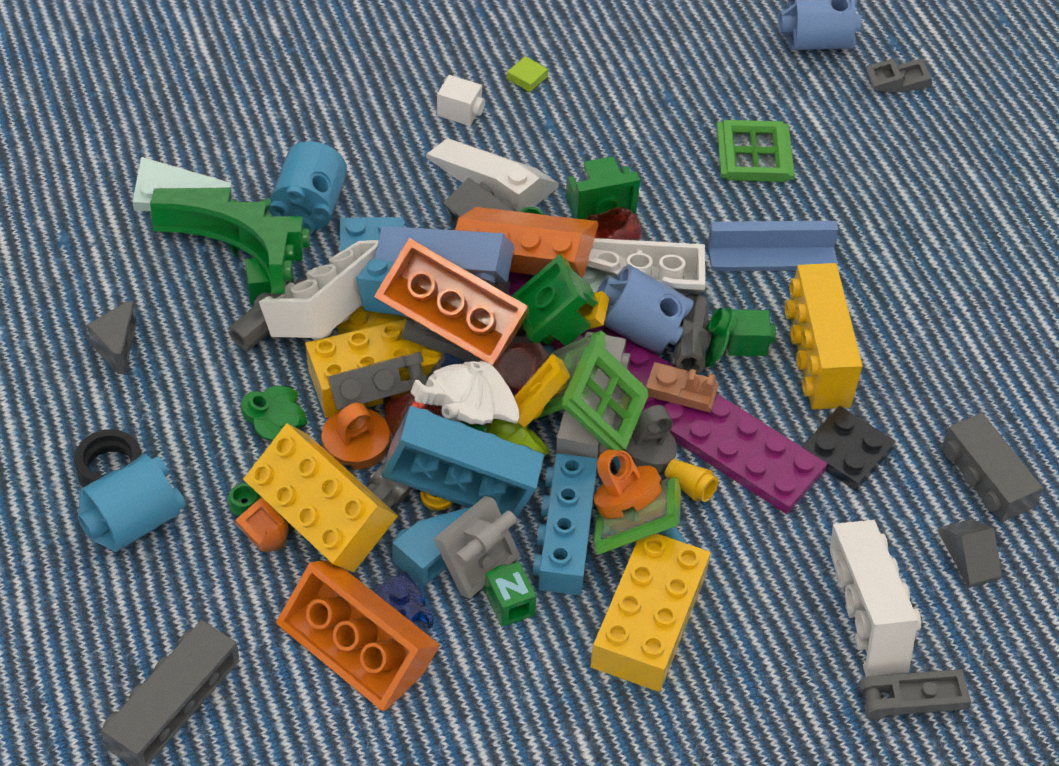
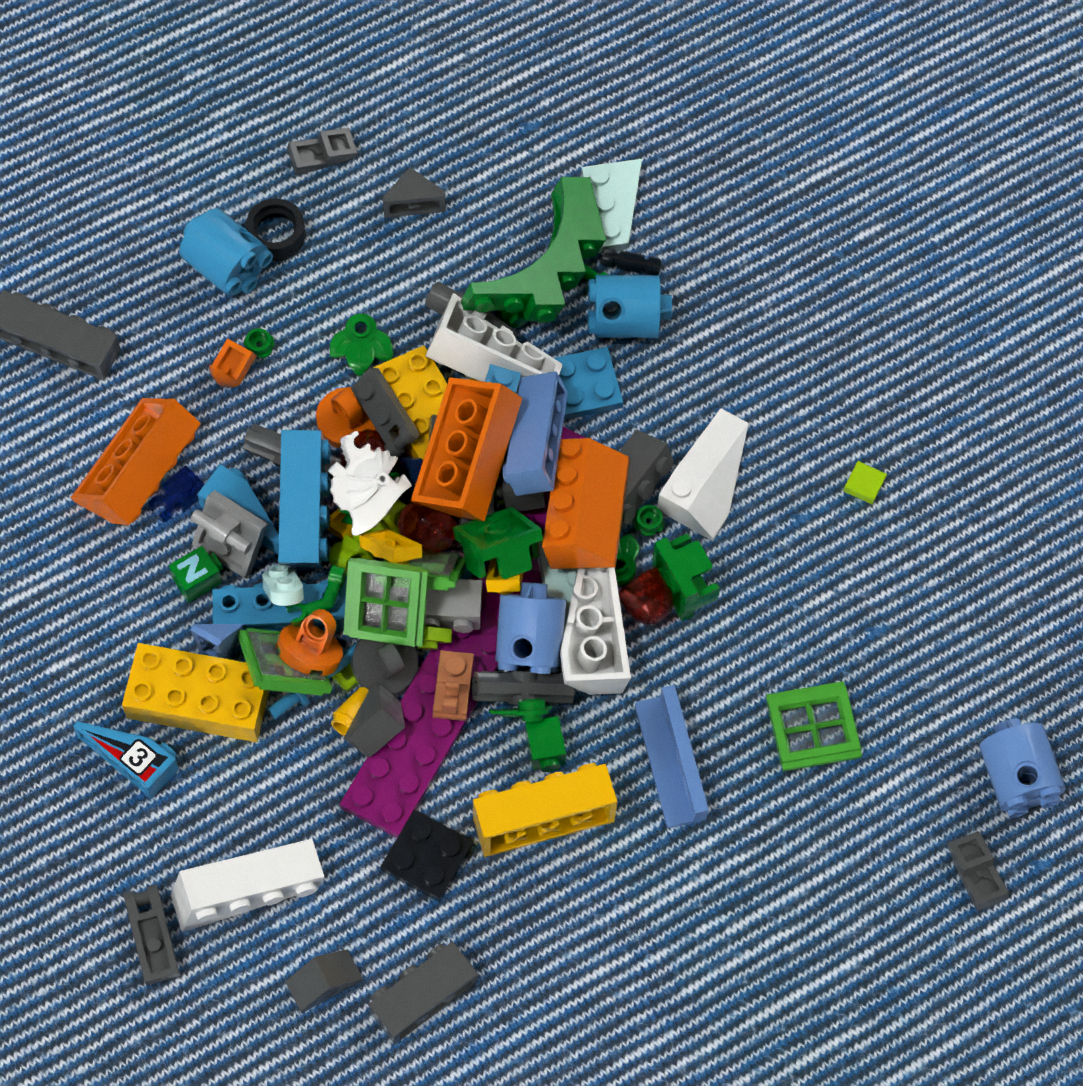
camera: 80 degrees right, 15 degrees up
yellow brick [243,423,398,573] -> none
white brick [437,75,485,126] -> none
none -> dark azure slope [73,721,179,799]
none -> medium blue slope [190,624,244,660]
none -> light aqua plate [262,564,304,606]
none -> green arm [286,565,347,627]
none -> dark grey slope [287,128,358,174]
none -> dark grey slope [343,682,405,757]
none -> black axle [600,247,662,276]

